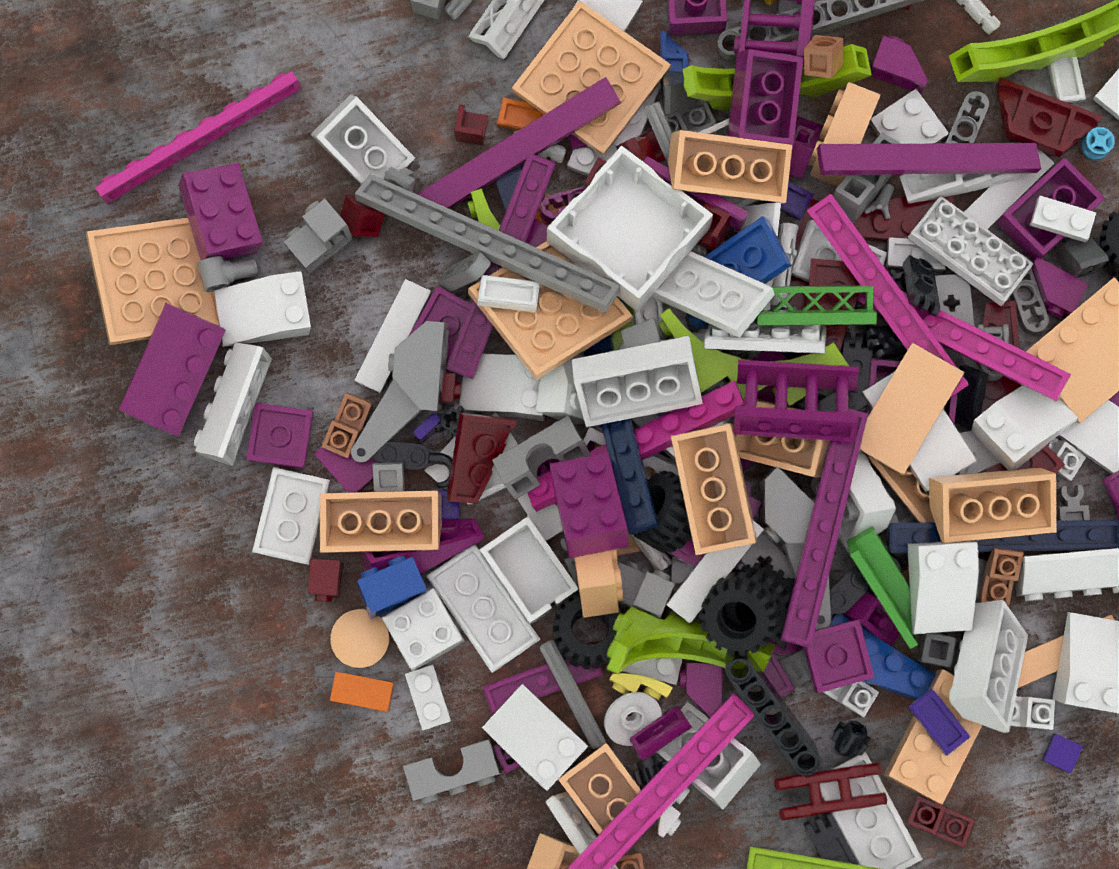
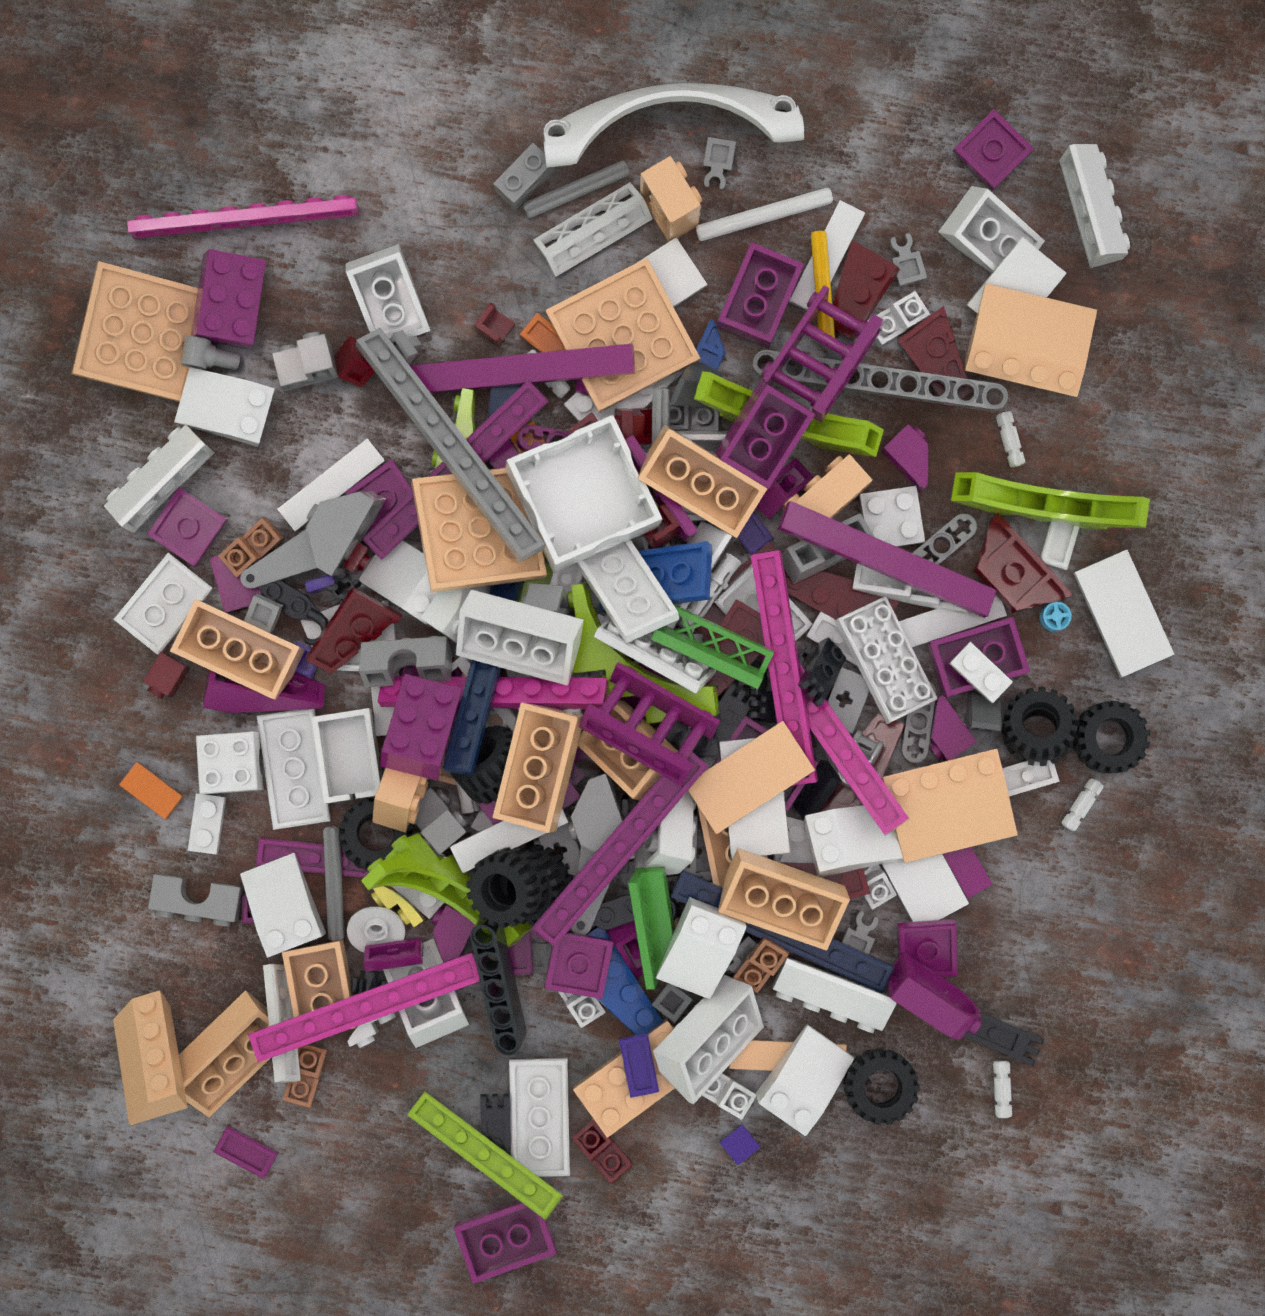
camera: 20 degrees right, 5 degrees up
magenta slope [119,303,226,437] -> none
light nougat dish [331,609,389,668] -> none
blue slope [357,555,427,620] -> none
light grey beam [438,252,491,292] -> none
white tile [478,275,540,313] -> none
dark red piece [774,762,887,821] -> none
nougat brick [804,35,843,79] -> none
black gear [831,720,871,757] -> none
light grey bar [864,184,894,219] -> none

